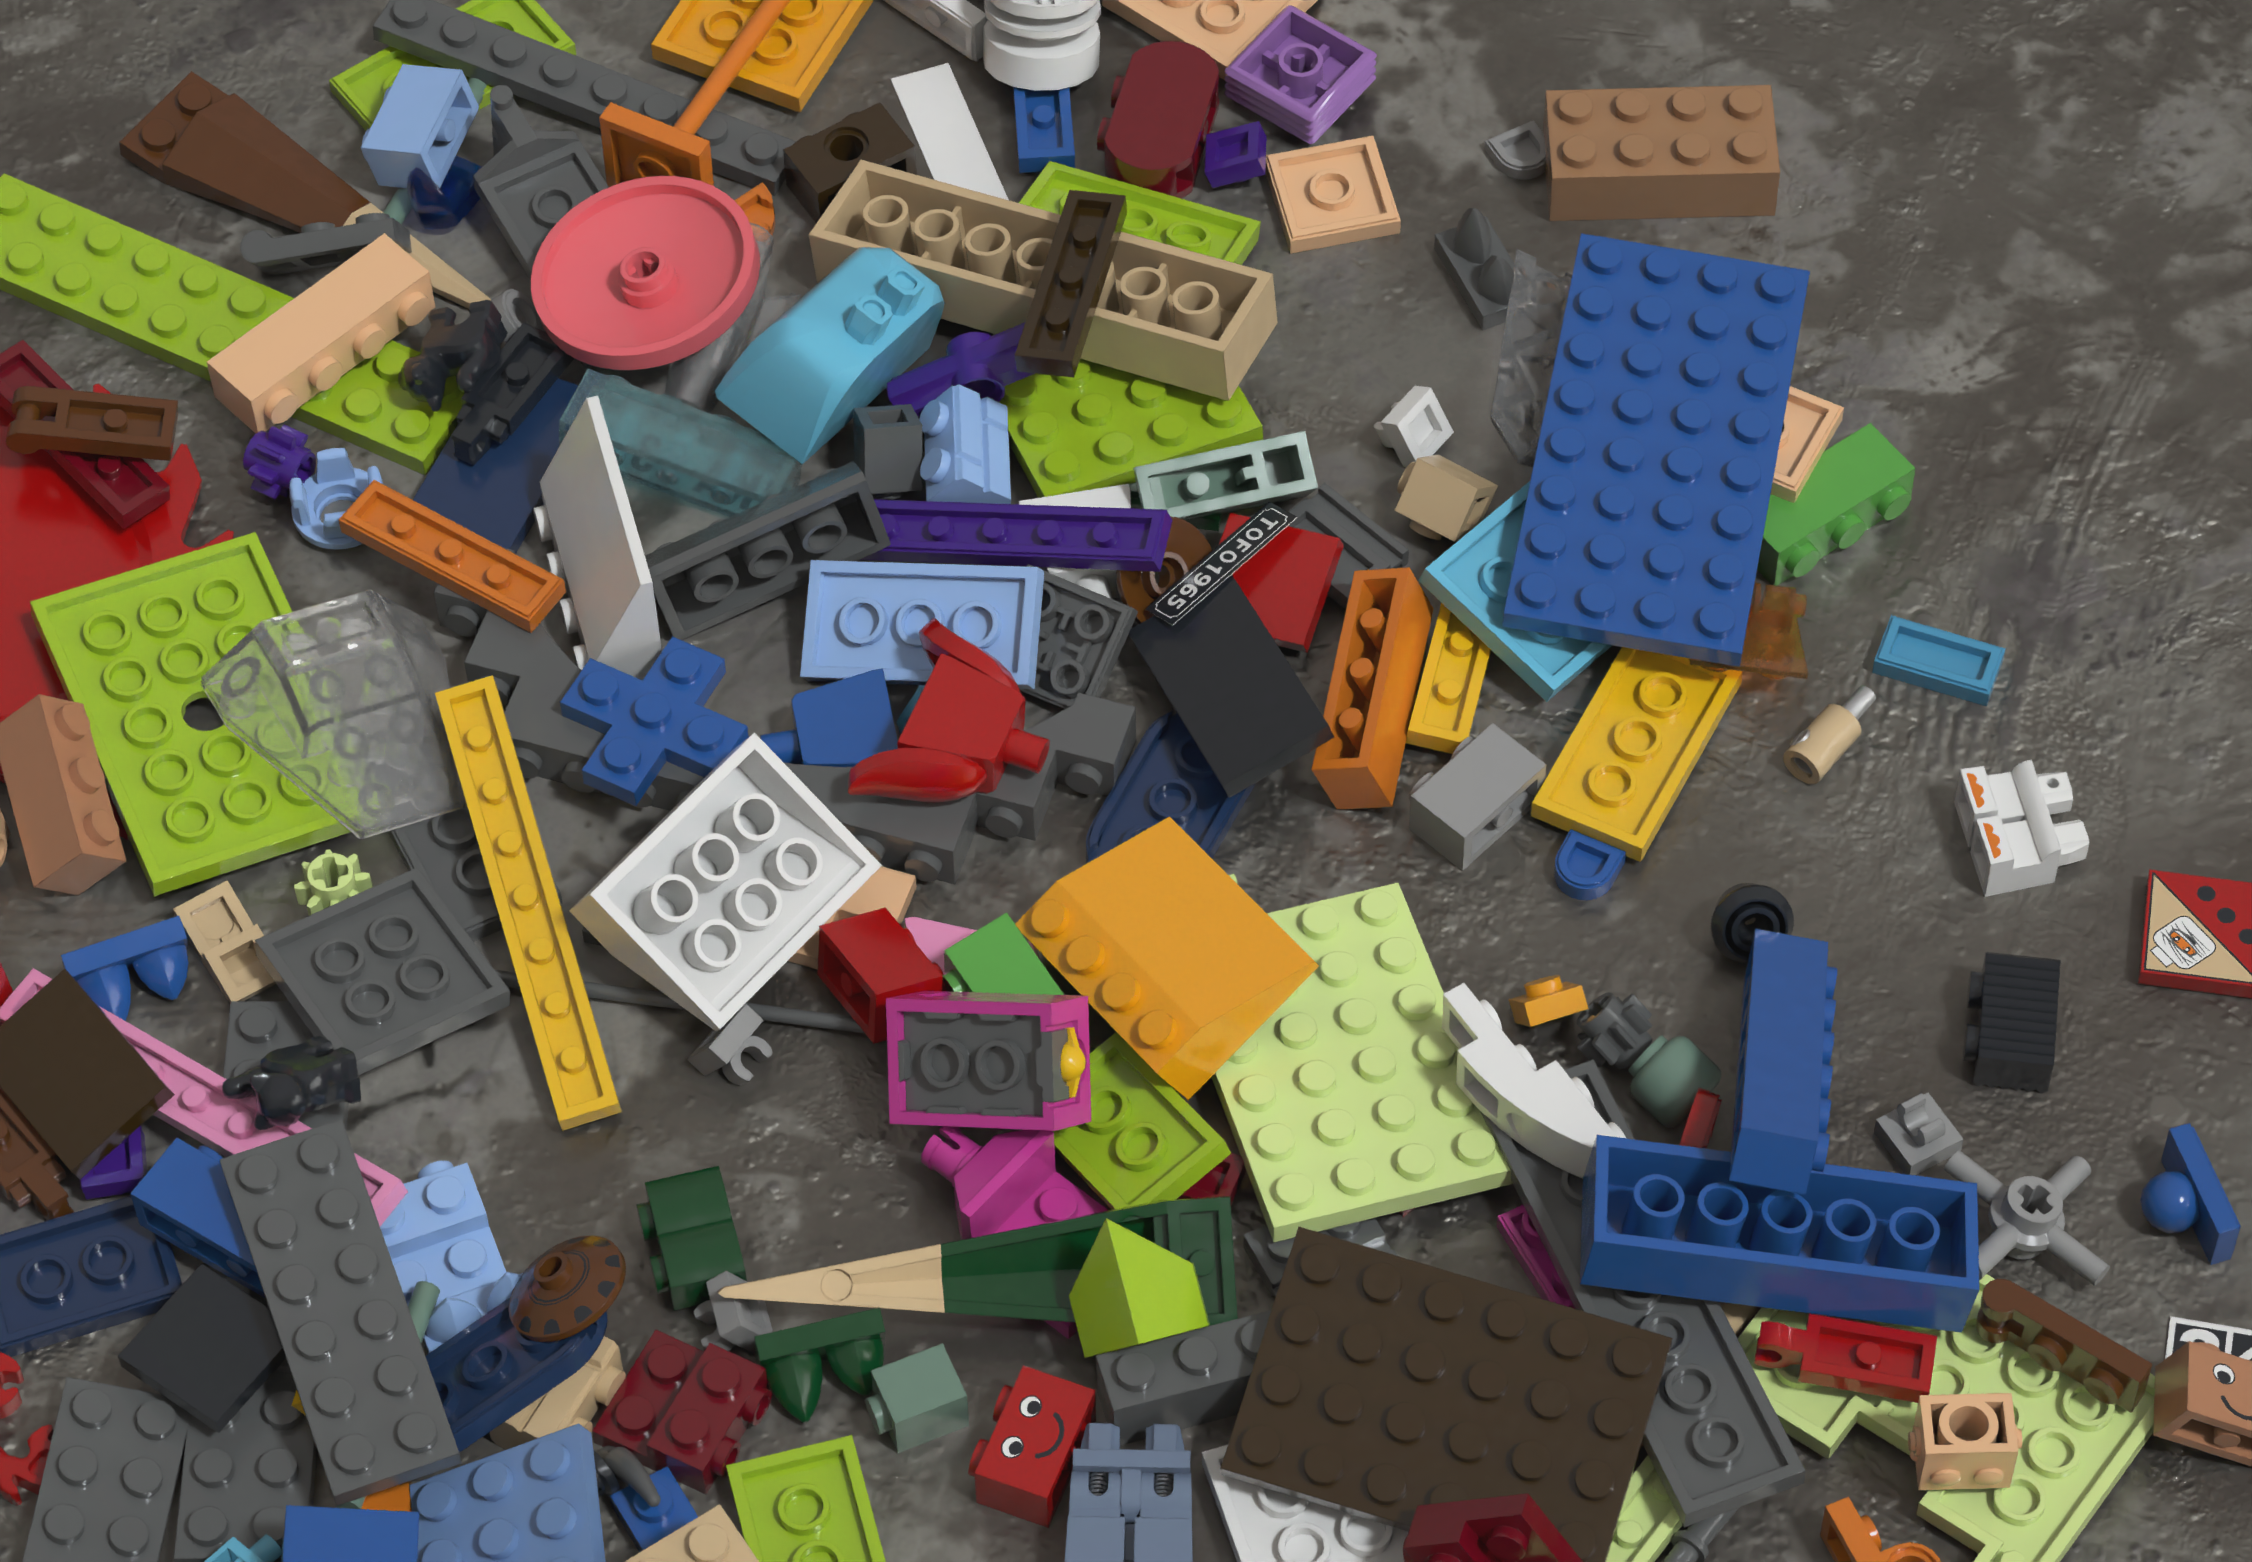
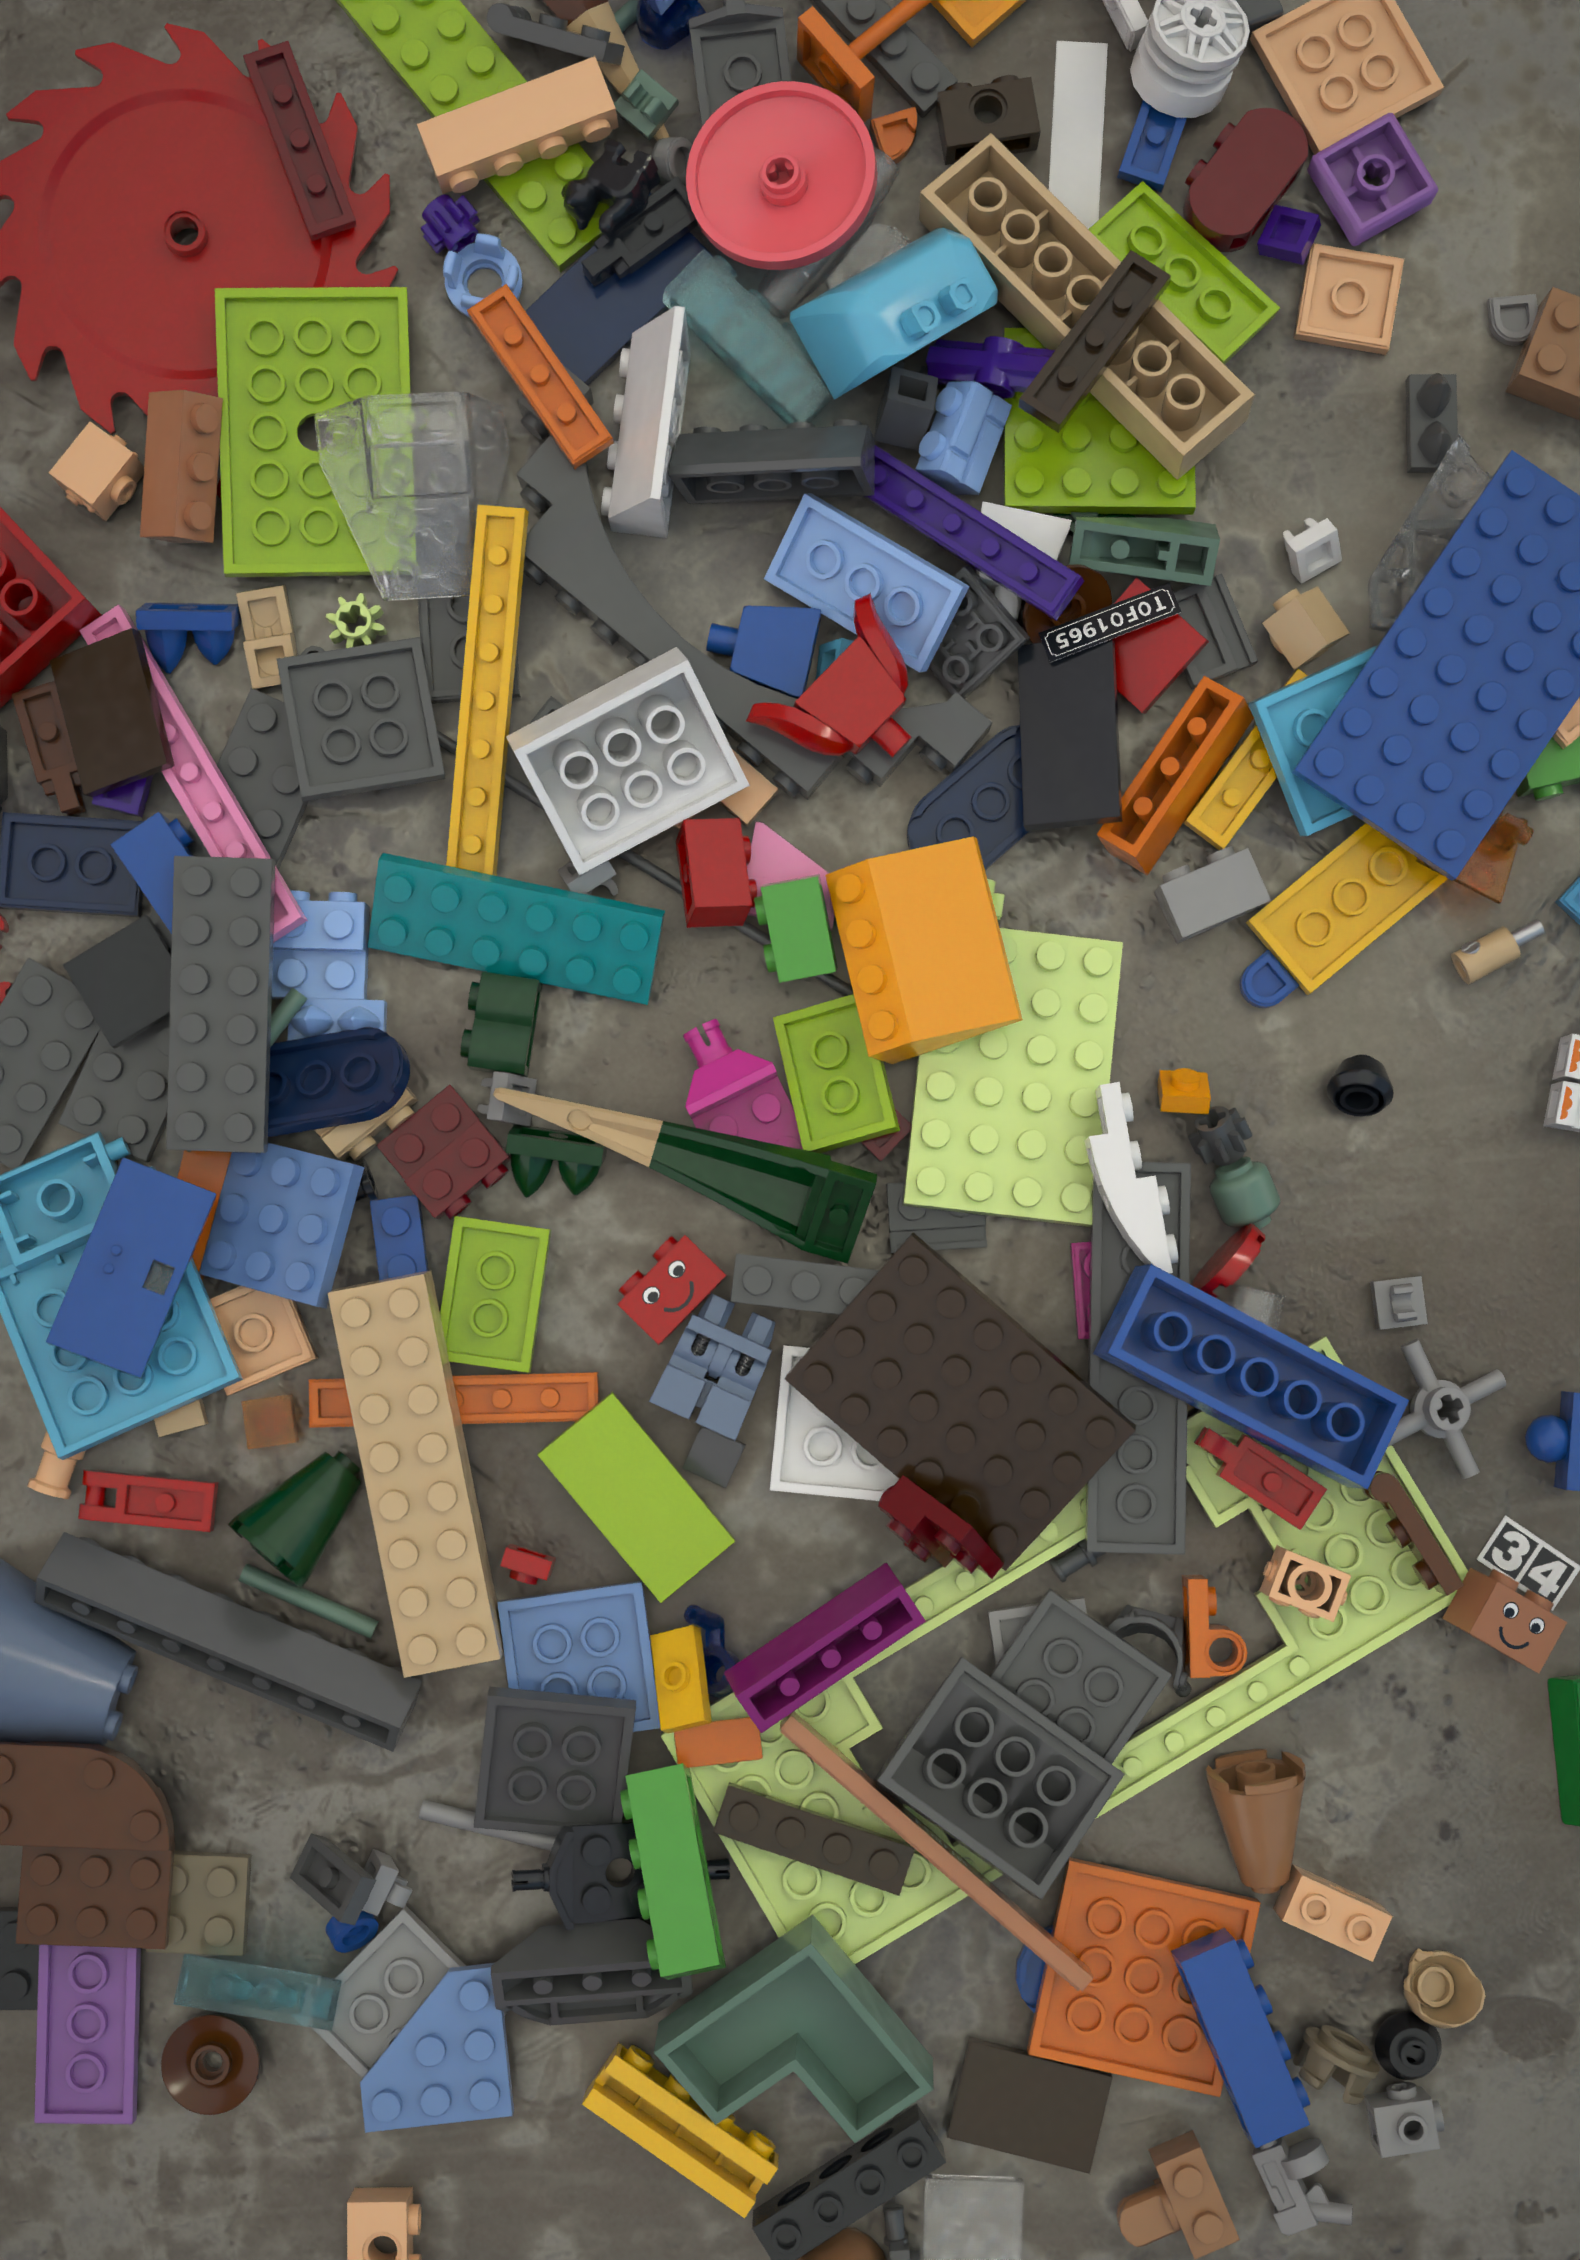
camera: 25 degrees right, 30 degrees up
reddish brown plate [5,386,178,461] -> none
black animal [222,1036,361,1130] -> none
reddish brown dish [509,1236,626,1342] -> none
blue plate [560,636,749,806] -> none
dark grey helmet [598,1446,661,1507] -> none
sand green brick [865,1343,969,1453] -> none
piece [886,991,1091,1131] -> none
lime slope [1069,1218,1210,1358] -> none
blue brick [1729,929,1837,1195] -> none
black brick [1963,952,2061,1093] -> none
none -> teal plate [368,853,665,1005]
none -> sand green tile [614,69,679,141]

